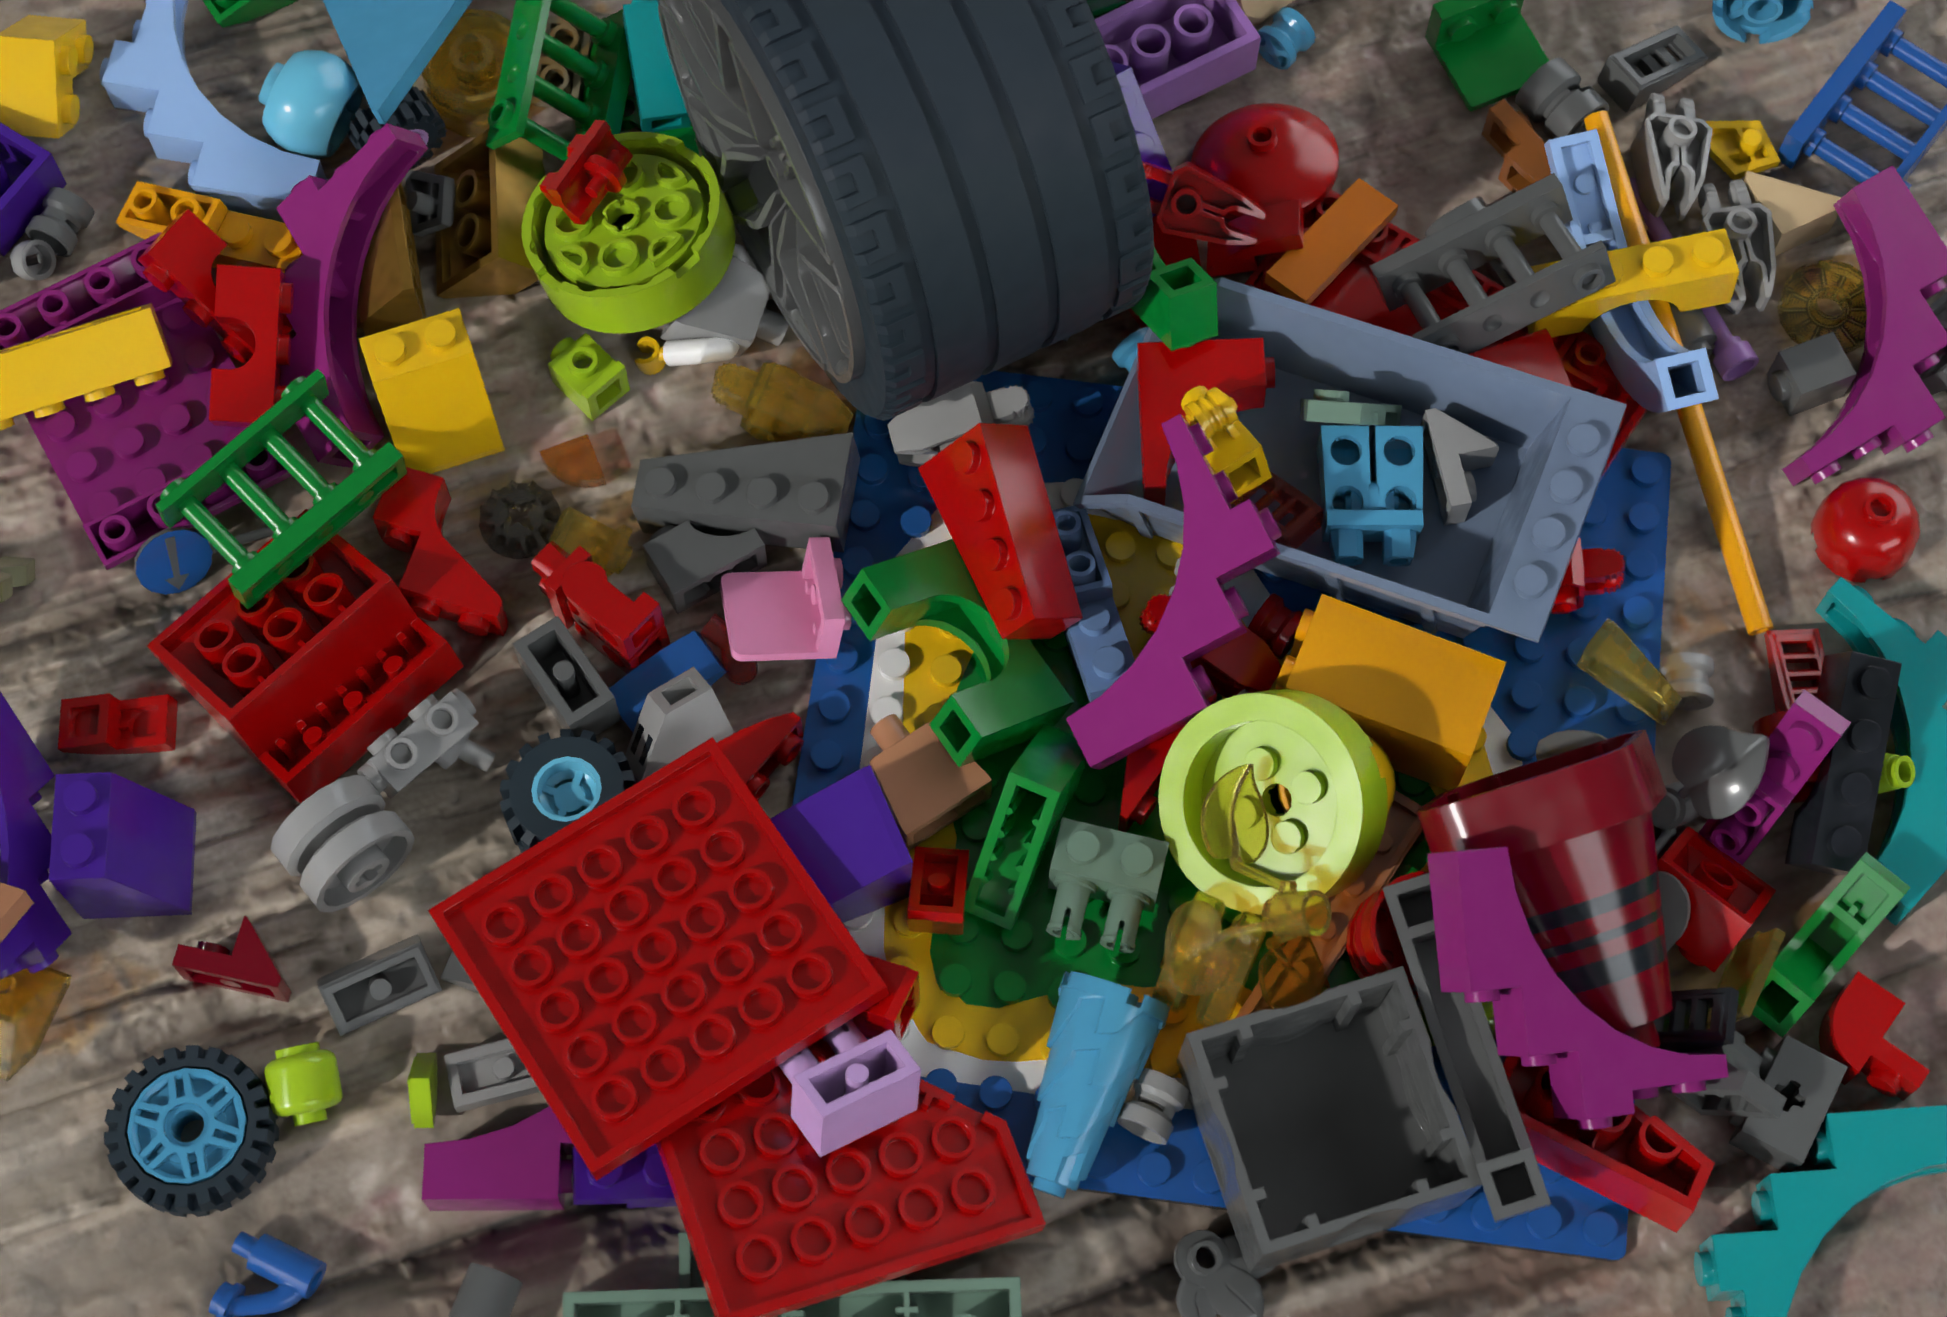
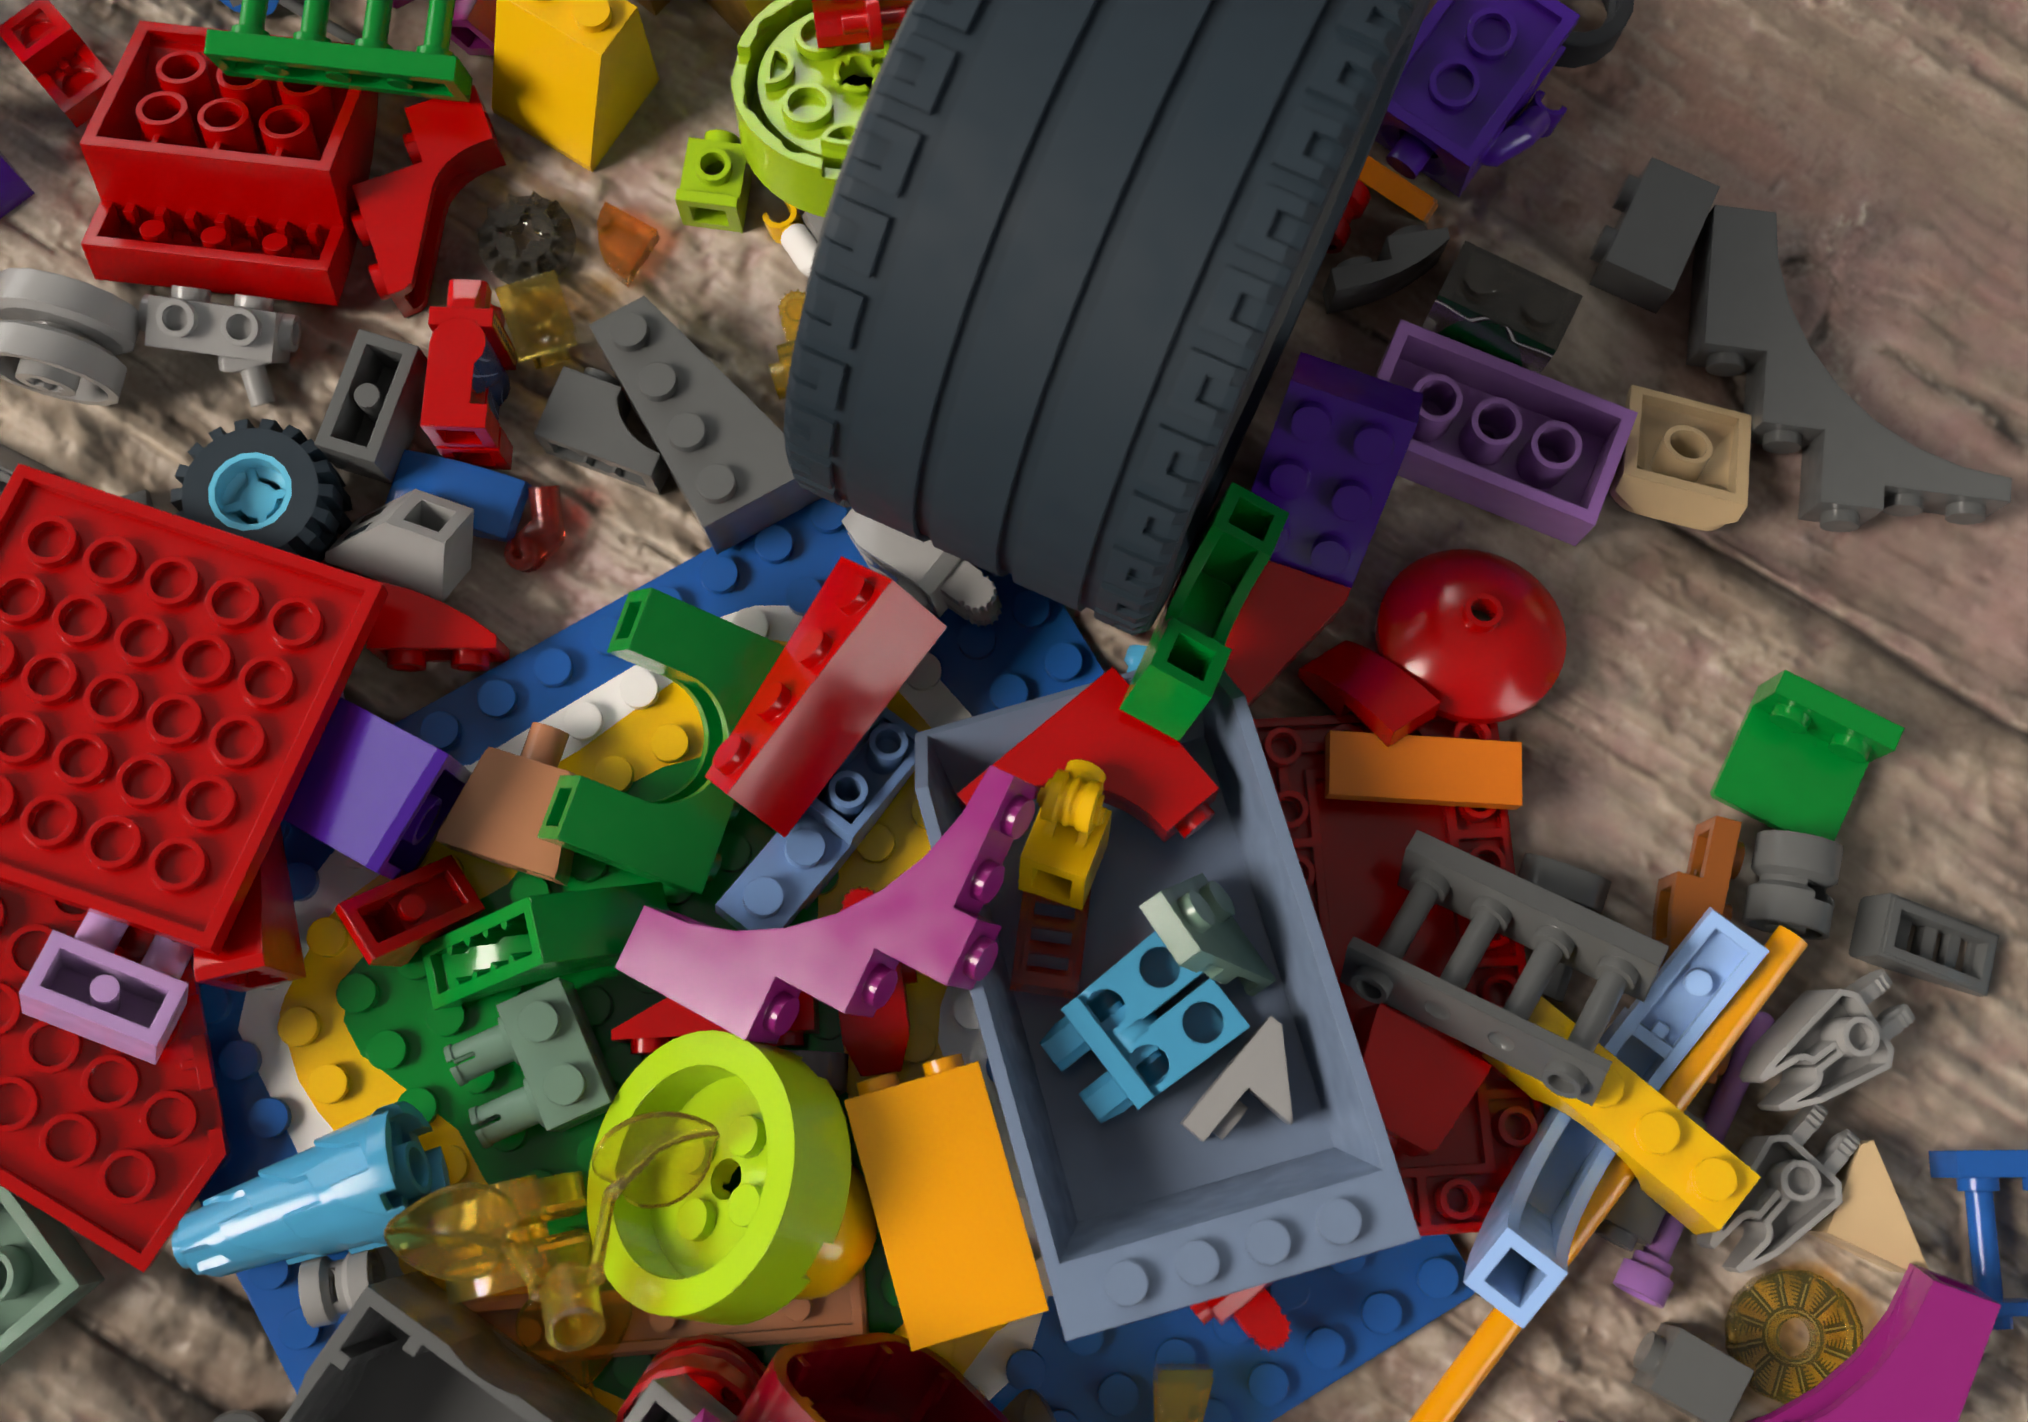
camera: 50 degrees right, 10 degrees up
bright pink bracket [720,537,852,661] -> none
red hinge [1142,161,1266,245] -> none
red wheel [1248,593,1303,659] -> none
dark azure wheel [1257,7,1316,70] -> none
yellow piece [1705,120,1780,180] -> none

